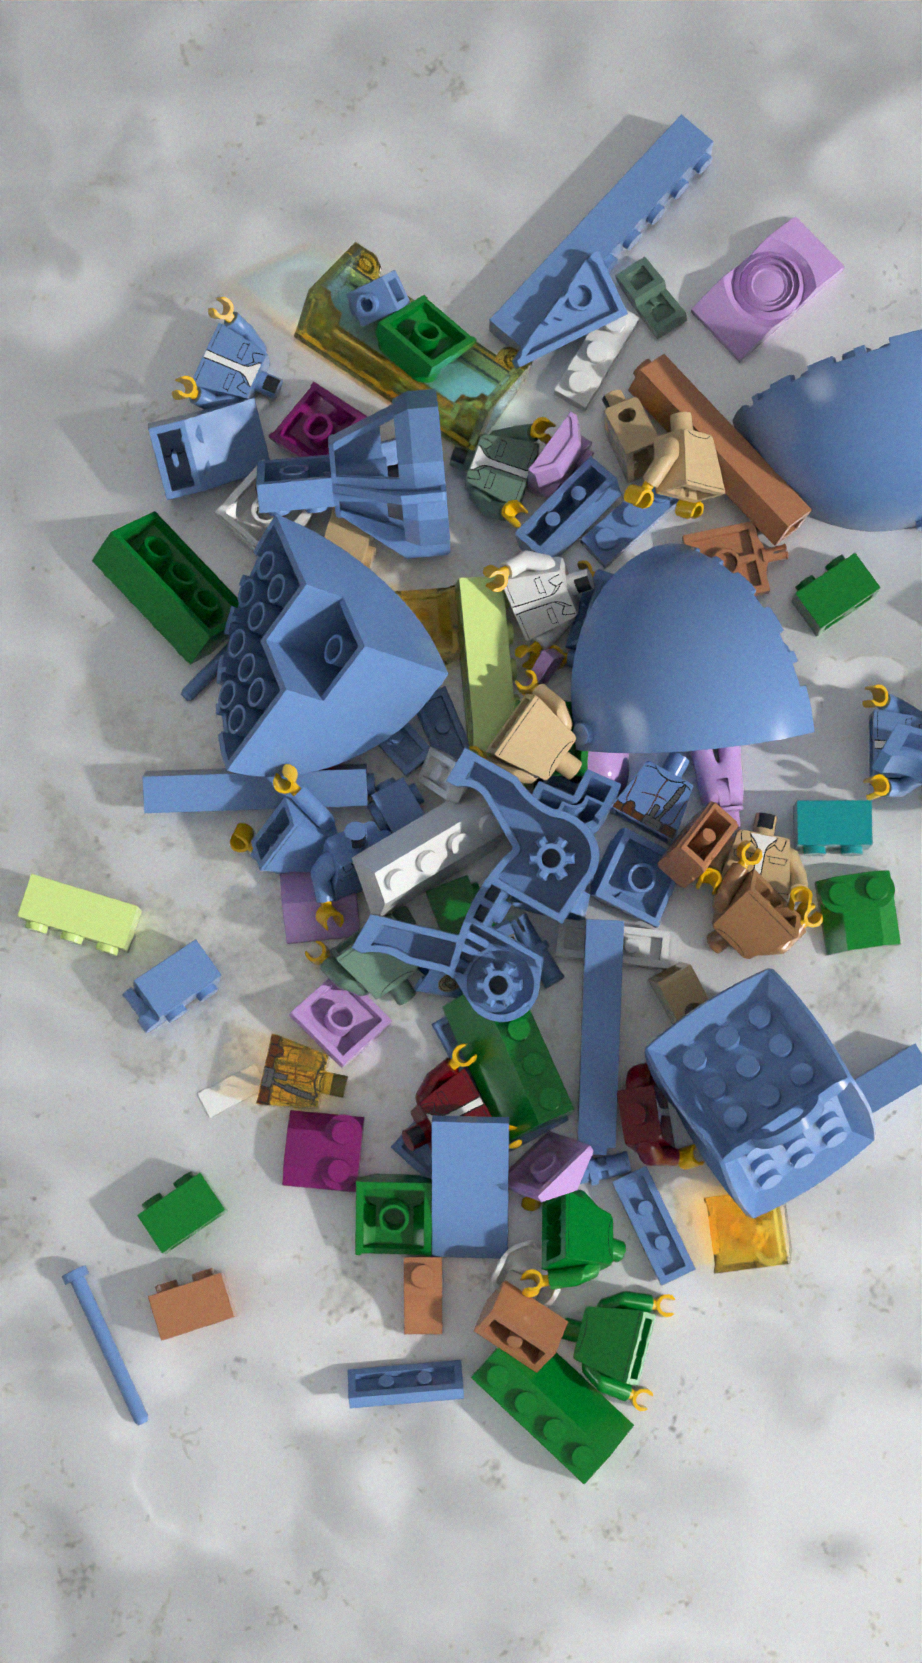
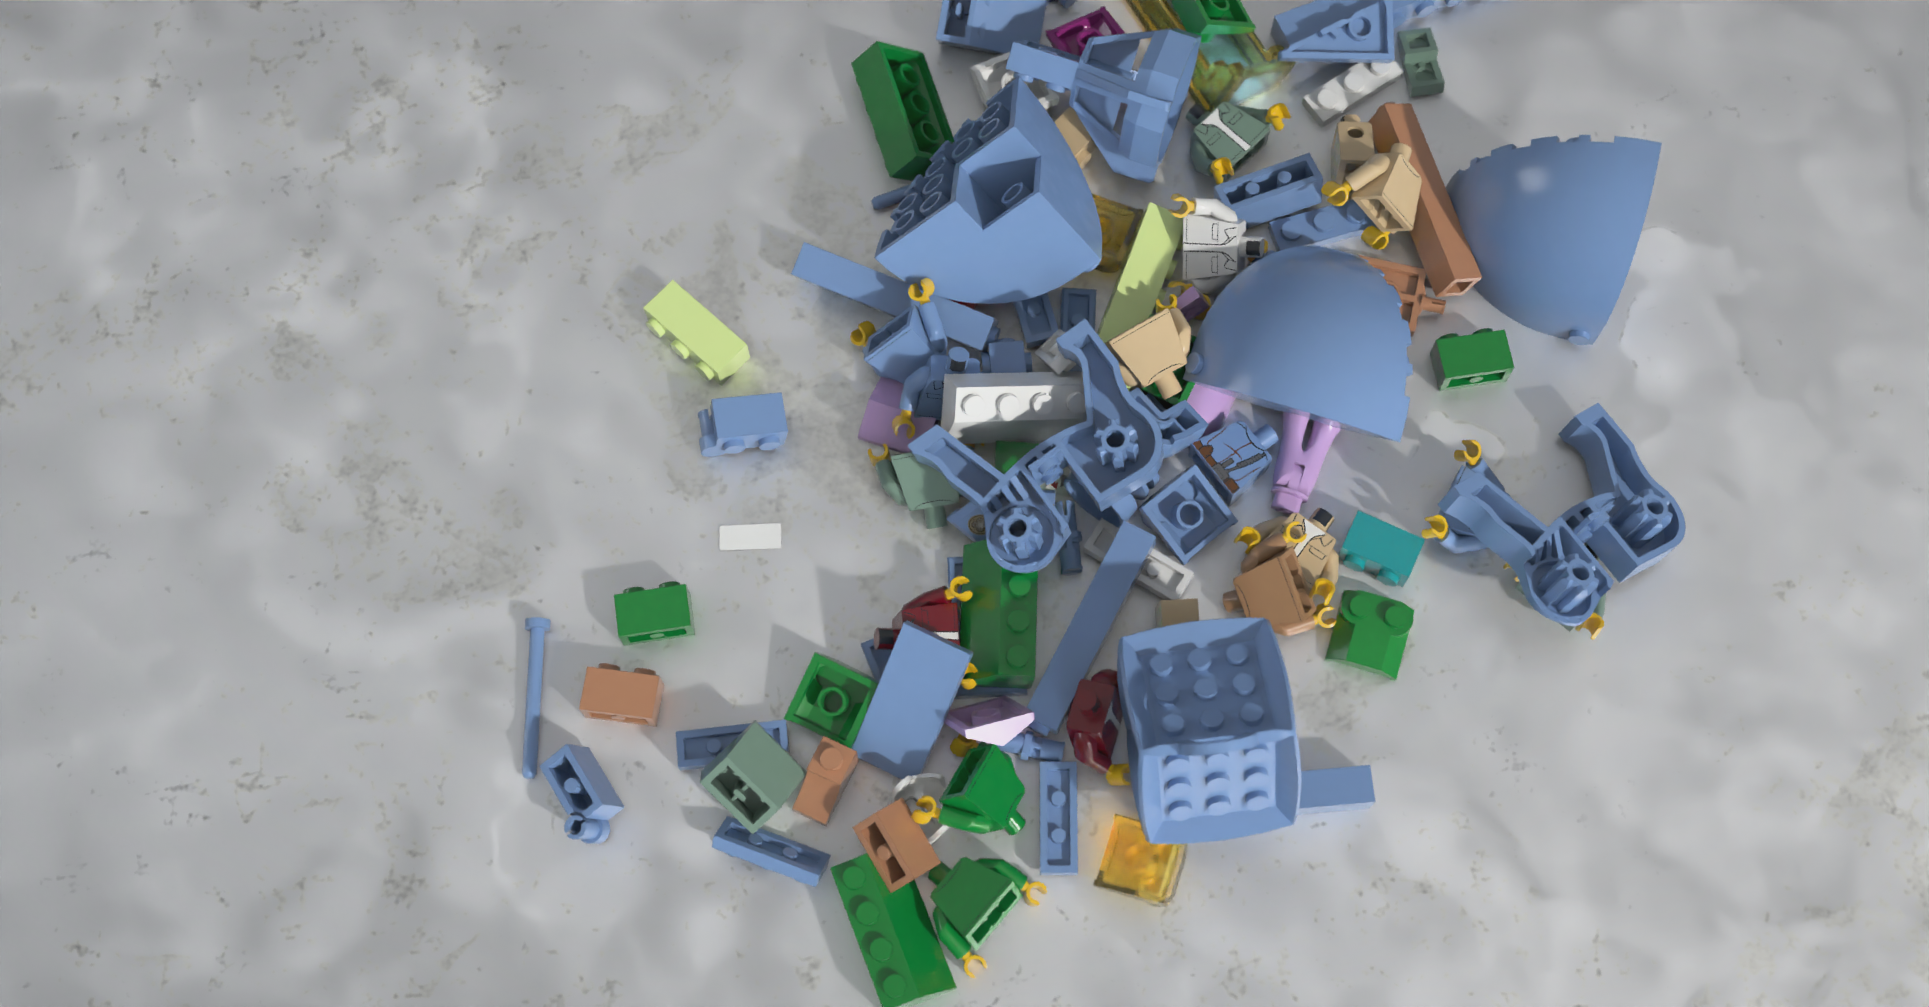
camera: 25 degrees right, 10 degrees down
clear yellow torso [256,1034,348,1109] -> none
magenta slope [282,1110,365,1193] -> none
lavender slope [289,979,392,1068] -> none
lavender slope [526,411,594,499] -> none
nougat brick [657,801,739,888] -> none
lavender slope [691,216,845,362] -> none
none -> medium blue hinge [539,744,624,844]
none -> medium blue plate [676,719,790,771]
none -> sand green slope [700,720,807,835]

